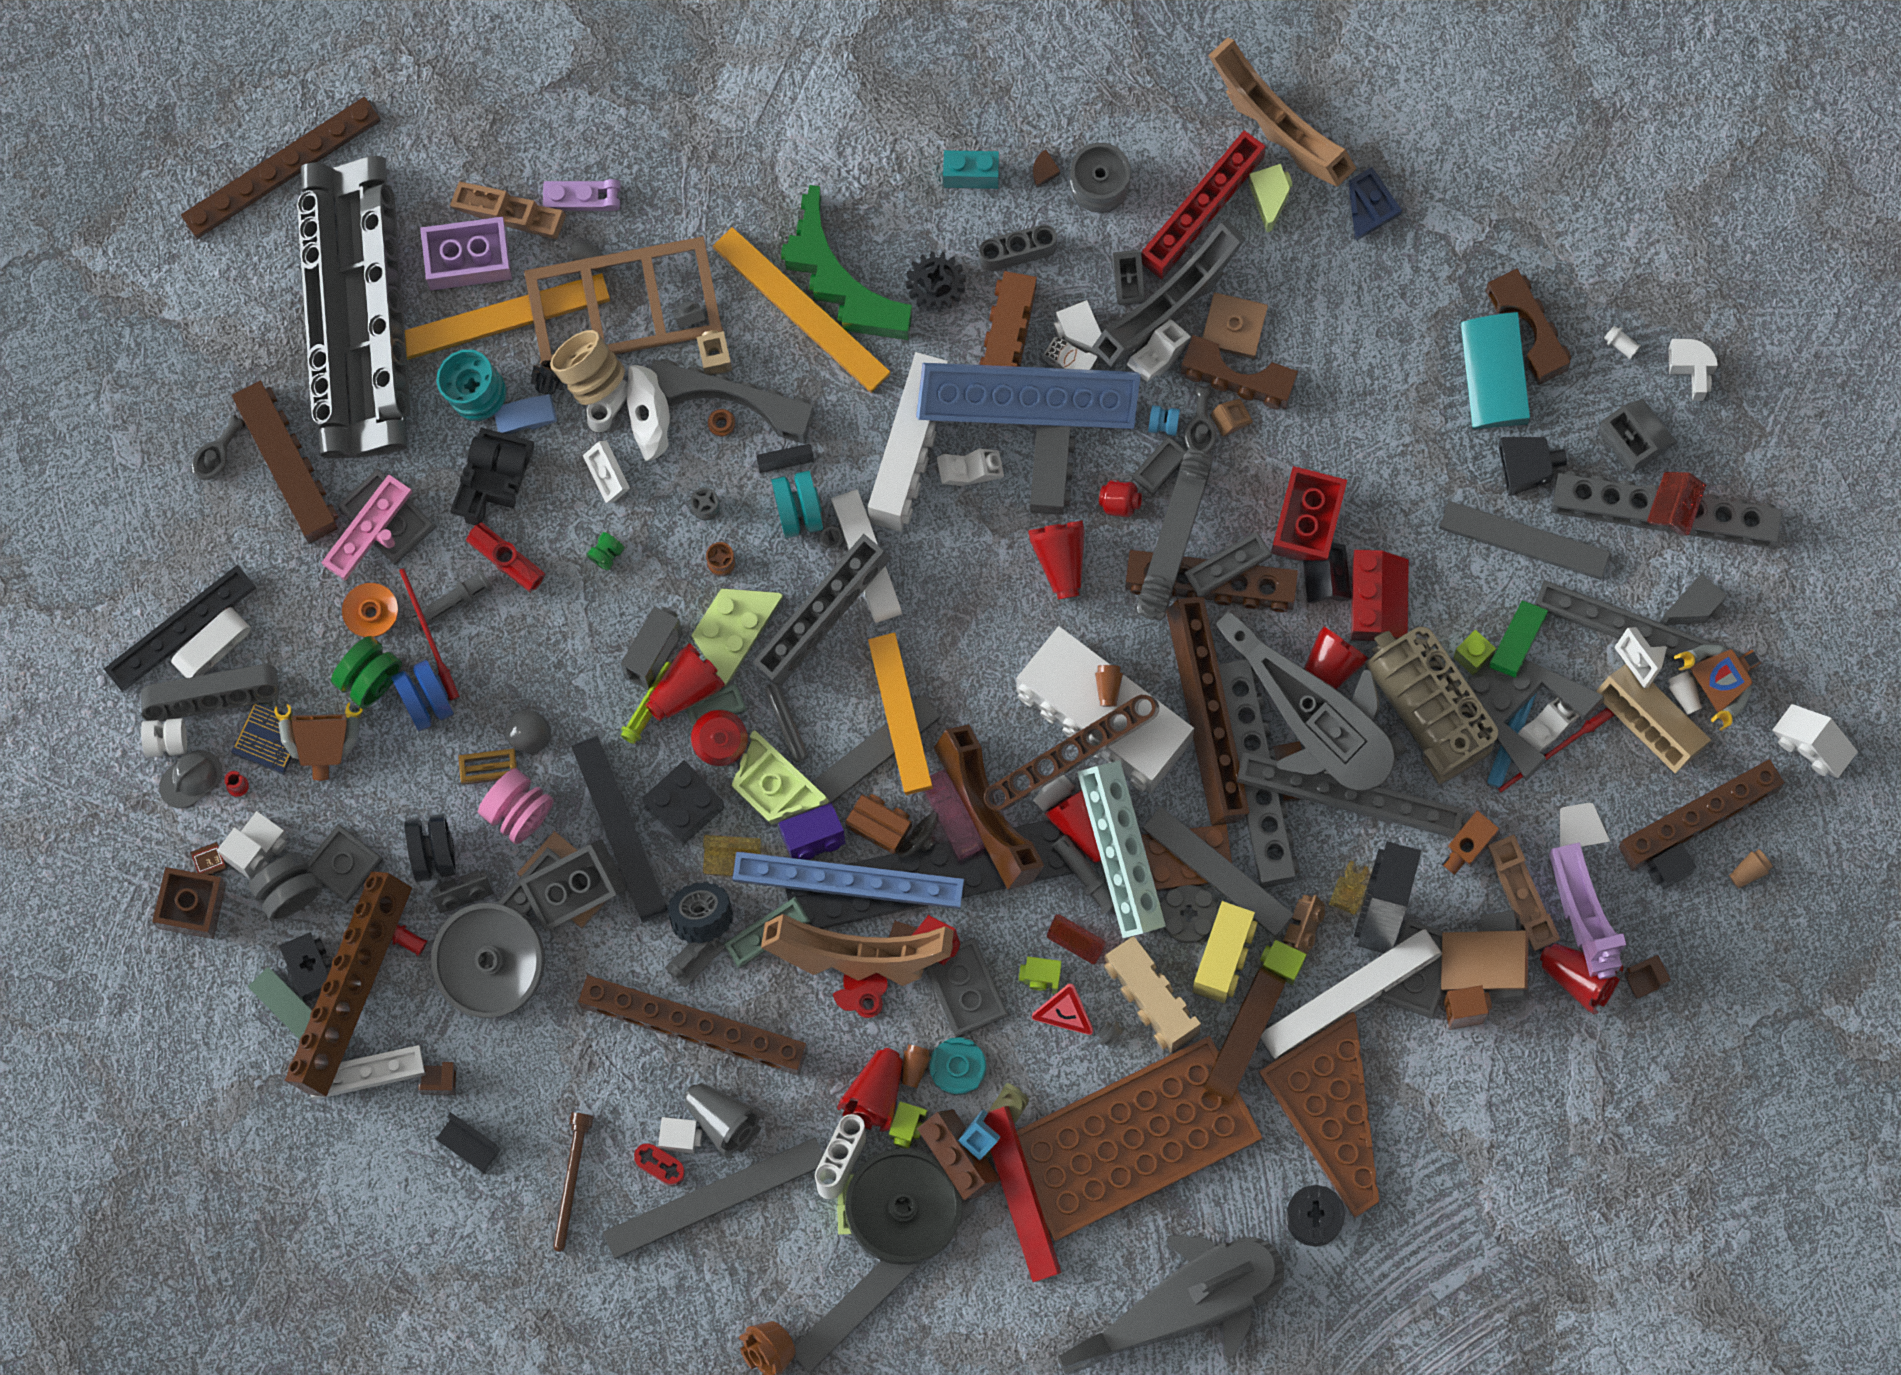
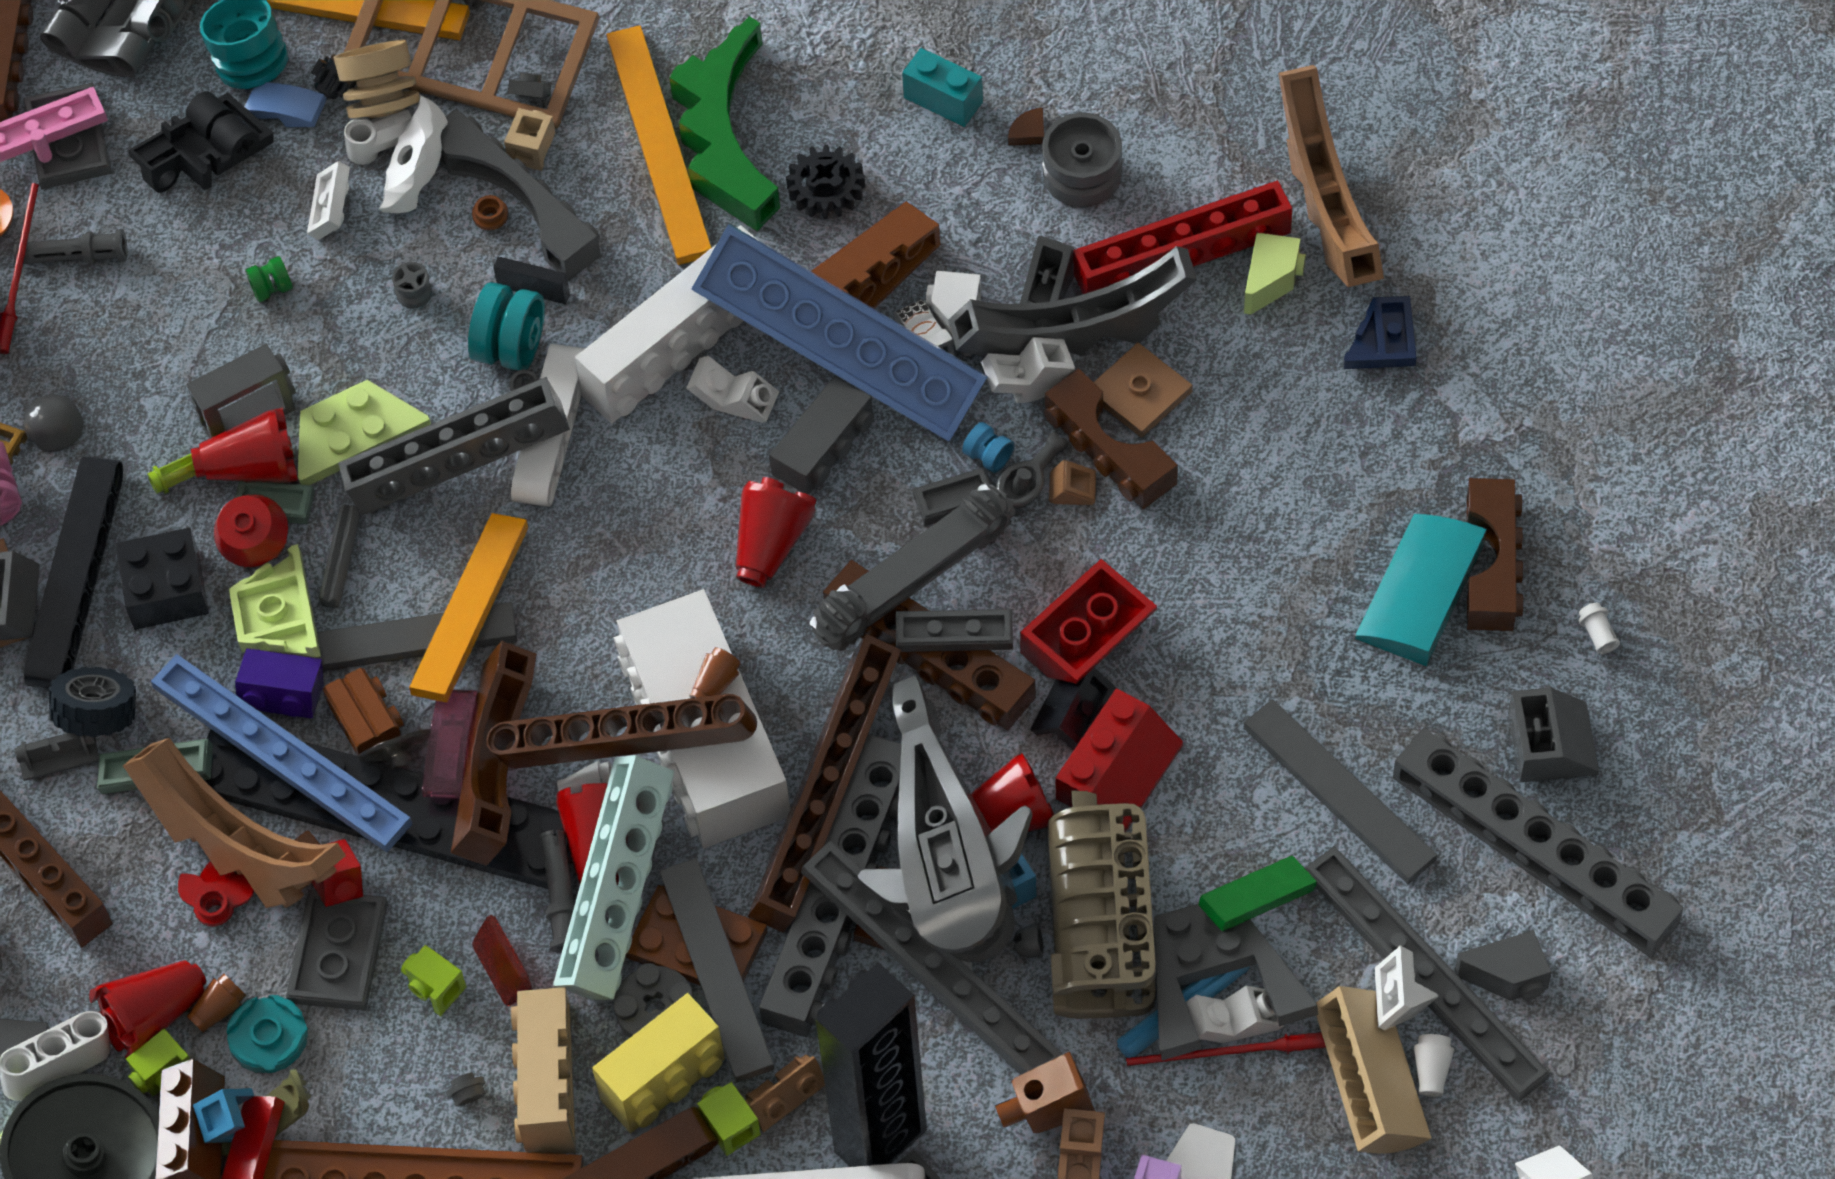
camera: 30 degrees right, 15 degrees down
red piece [466,522,546,593] -> none
clear yellow panel [703,835,762,876] -> none
dark orange wheel [706,542,735,576] -> none
dark grey beam [979,225,1057,271] -> none
piece [1032,984,1094,1035] -> none
red head [1099,479,1142,518] -> none
lime brick [1453,629,1496,676] -> none
black torso [1498,437,1567,496] -> none
clear red panel [1647,472,1706,536] -> none
white brick [1668,339,1718,401] -> none
torso [1674,645,1761,731] -> none

